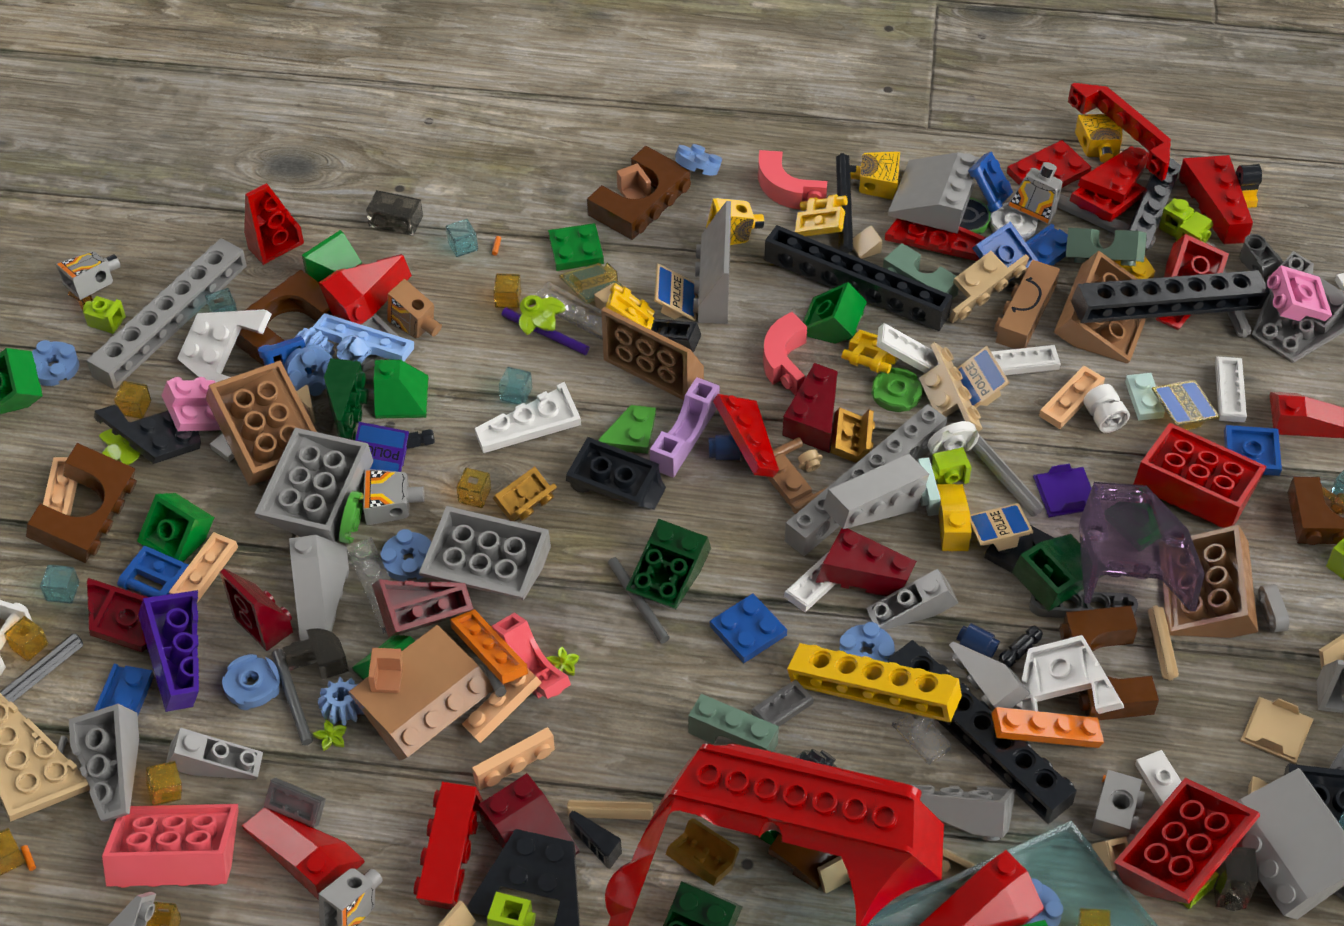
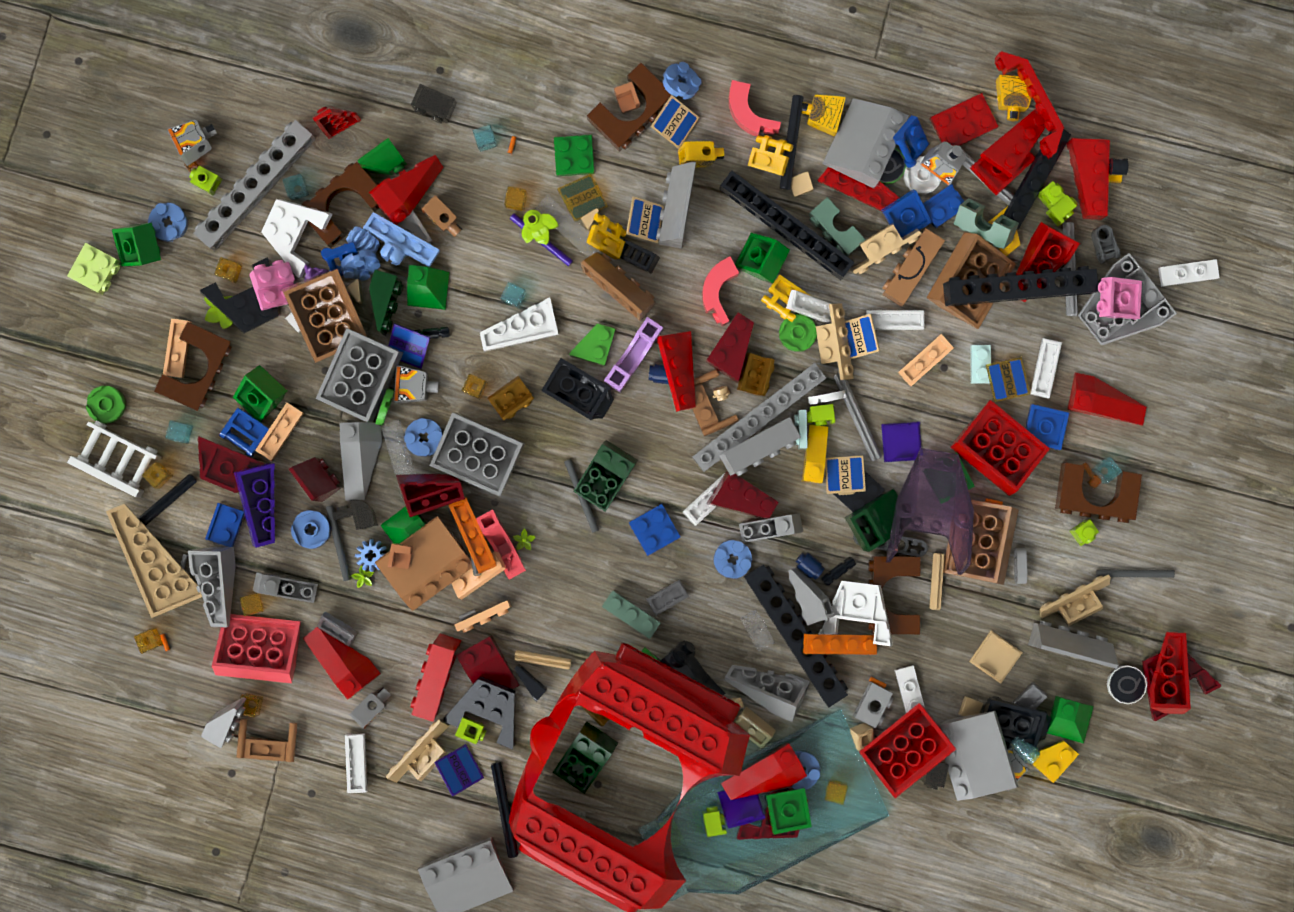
camera: 10 degrees right, 35 degrees up
yellow brick [787,643,962,722] -> none
white wheel [1083,384,1130,433] -> none
none -> piece [650,95,700,149]

